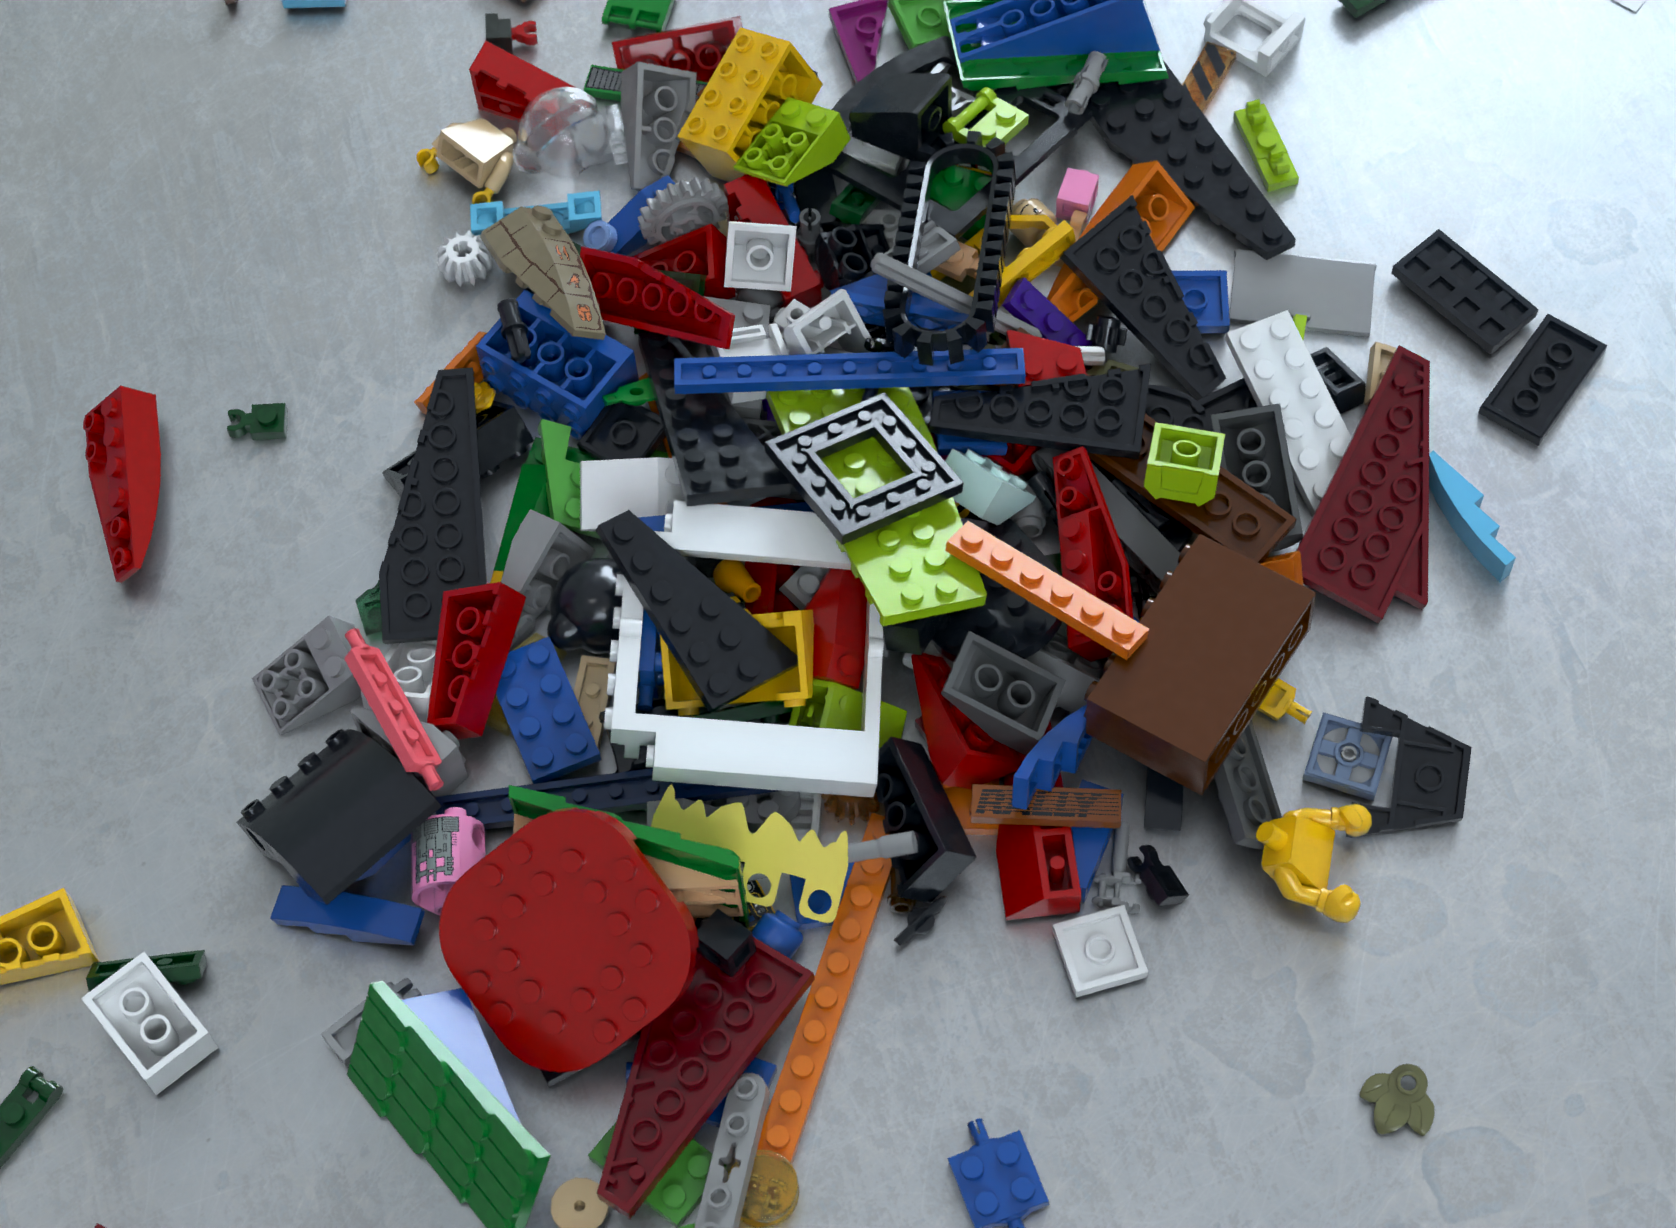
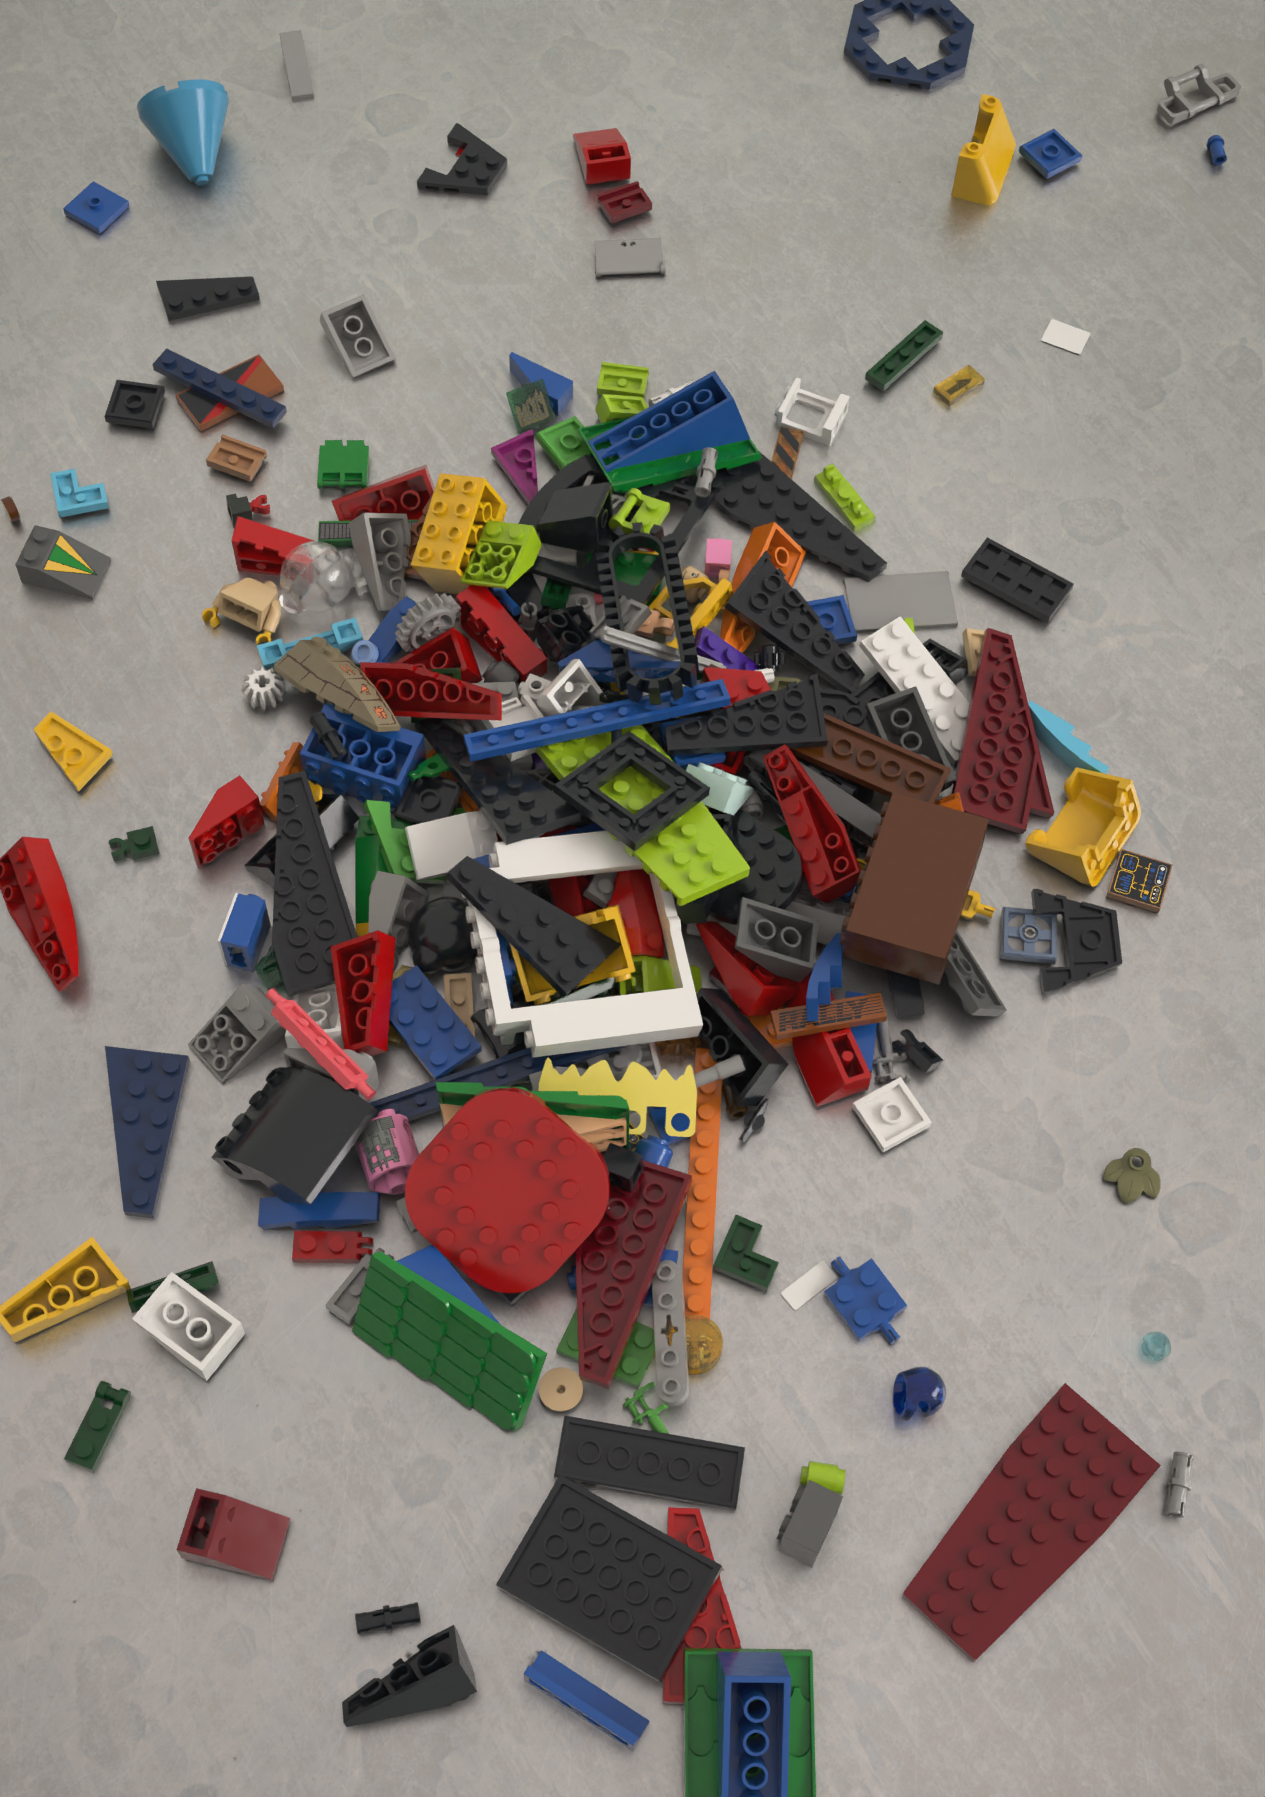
camera: 20 degrees left, 0 degrees up
light orange cone [713,560,761,603] -> none
white slope [724,221,796,292] -> none
plate [946,521,1149,660] -> none
lime slope [1144,422,1225,507] -> none
yellow torso [1256,804,1372,923] -> none
black tile [1478,314,1607,446] -> none
none -> dark grey slope [15,525,111,600]
none -> yellow wing [33,711,113,792]
none -> dark blue wing [105,1046,190,1218]
none -> red slope [188,775,265,868]
none -> blue piece [218,893,271,973]
none -> red hinge [292,1231,373,1263]
none -> dark green plate [713,1215,779,1292]
none -> white sticker [781,1261,837,1310]
none -> clear yellow tile [933,365,985,407]
none -> yellow windscreen [1025,767,1141,887]
none -> black tile [1106,849,1173,913]

